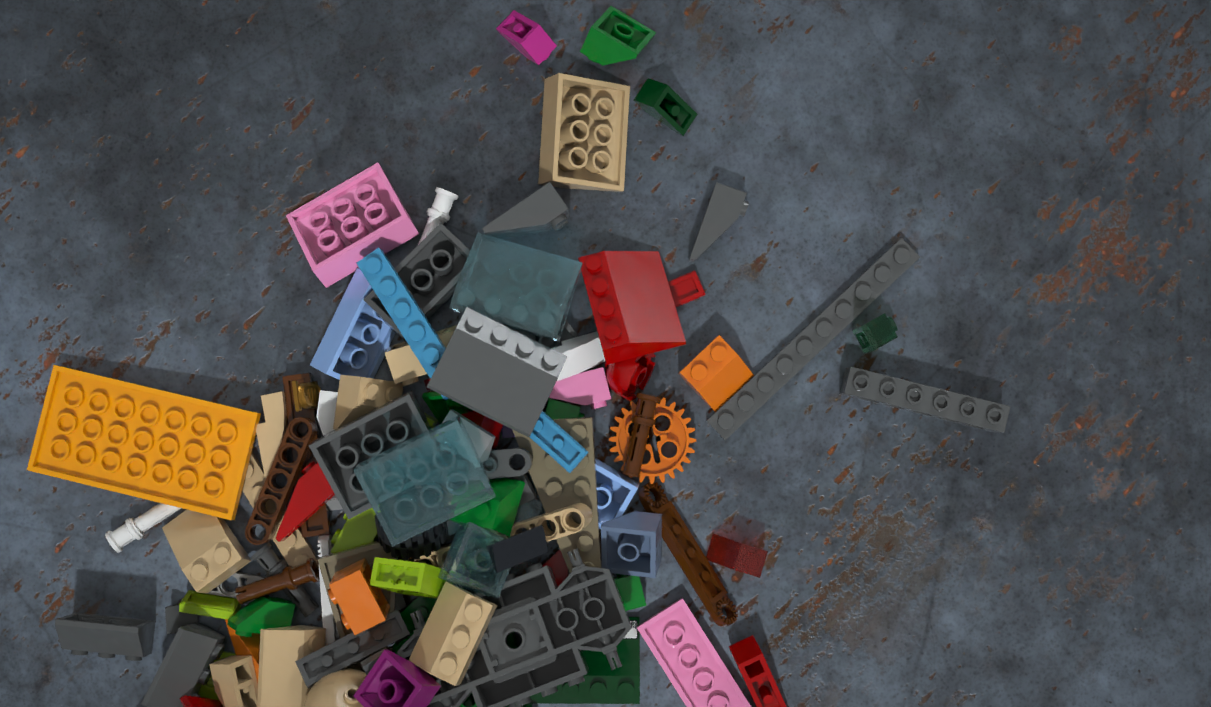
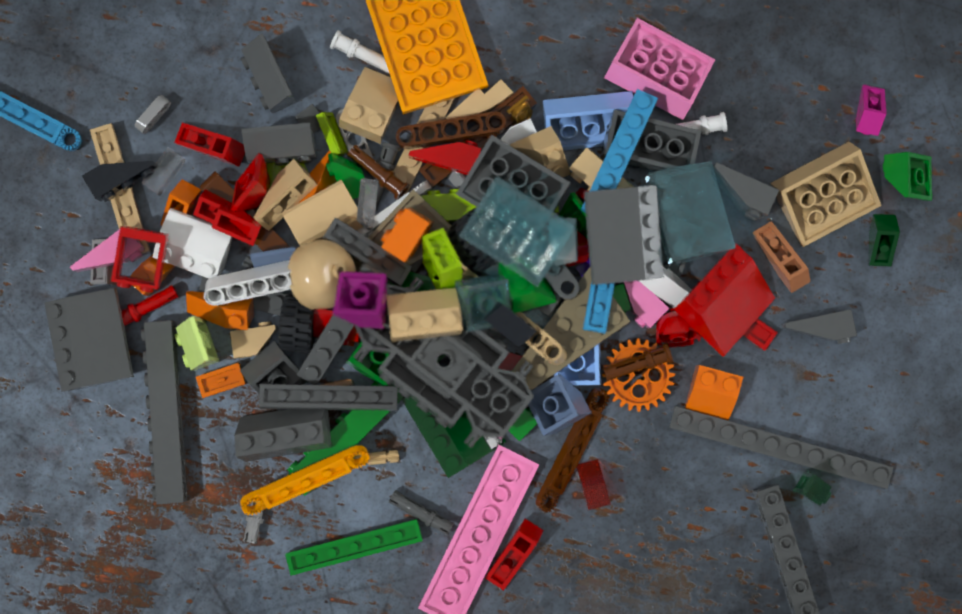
camera: 55 degrees right, 0 degrees up
none -> clear slope [357,178,378,230]
none -> nougat slope [752,221,811,293]

